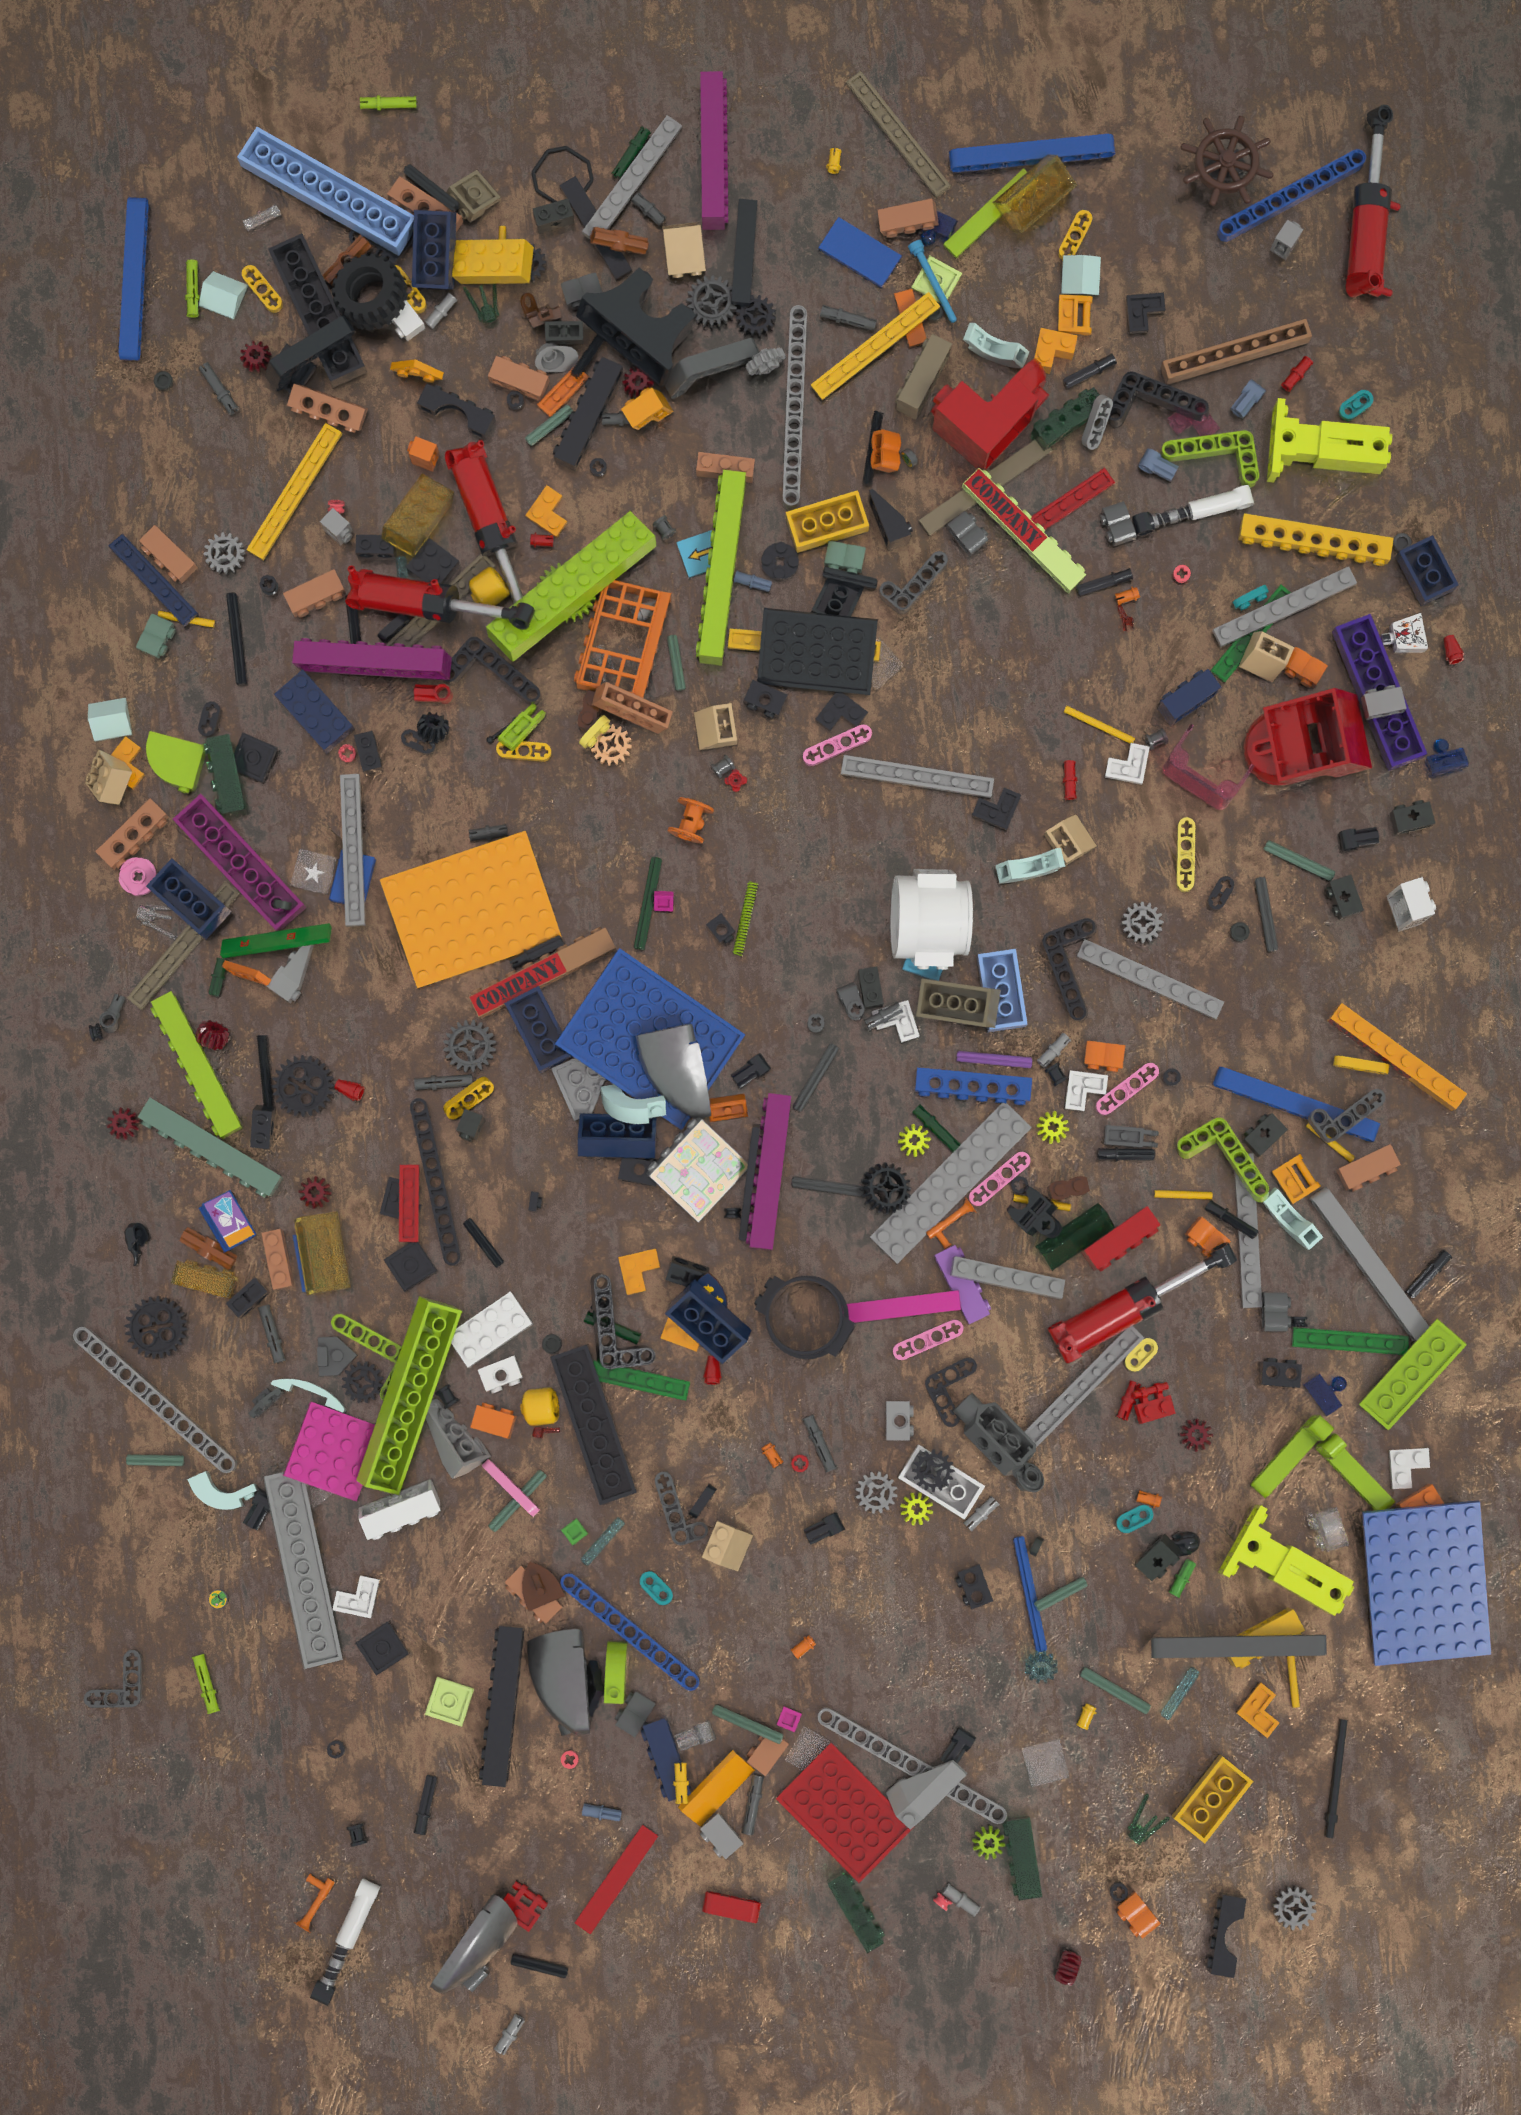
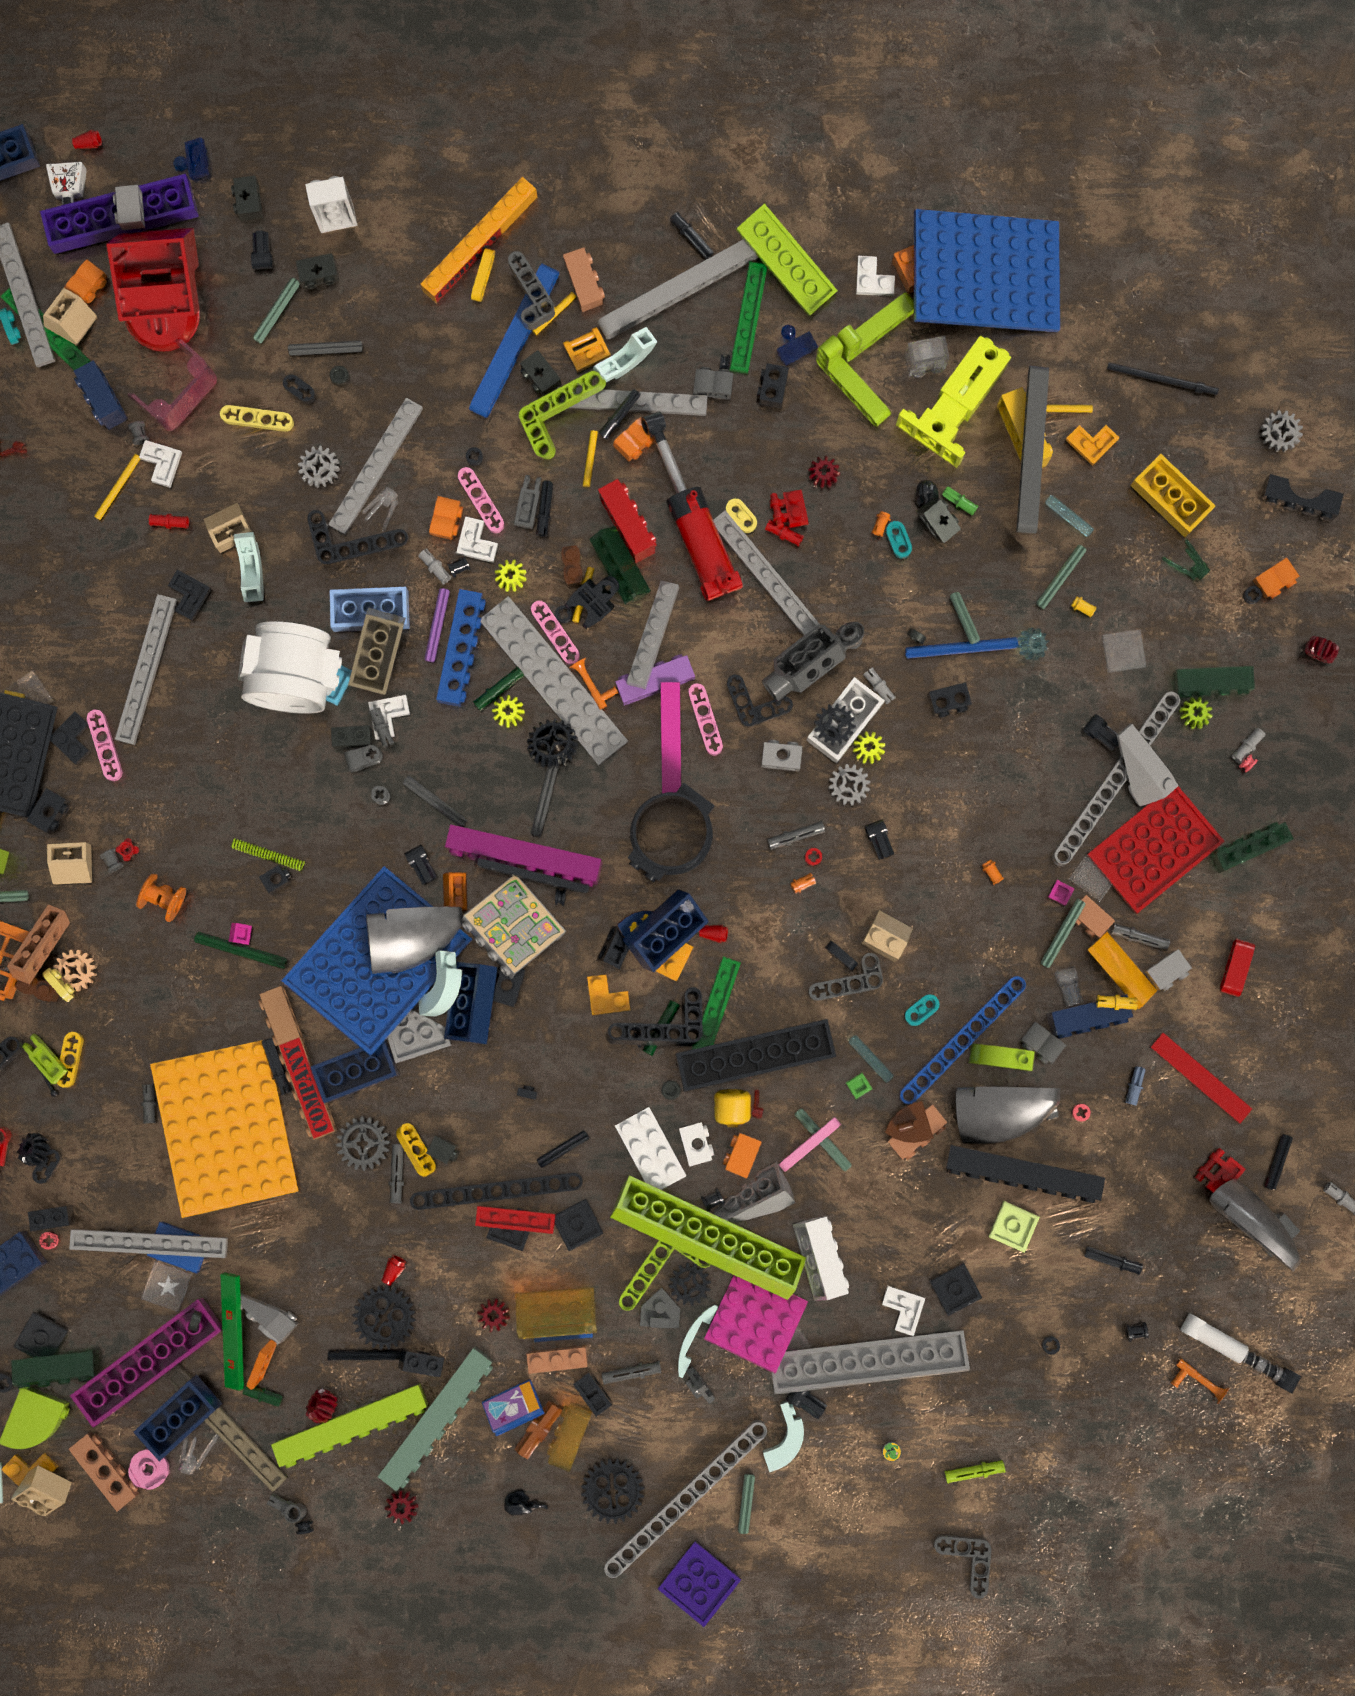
camera: 80 degrees left, 0 degrees up
black plate [587,1660,605,1717] -> none
none -> clear plant [362,487,398,532]
none -> dark purple plate [658,1541,741,1627]

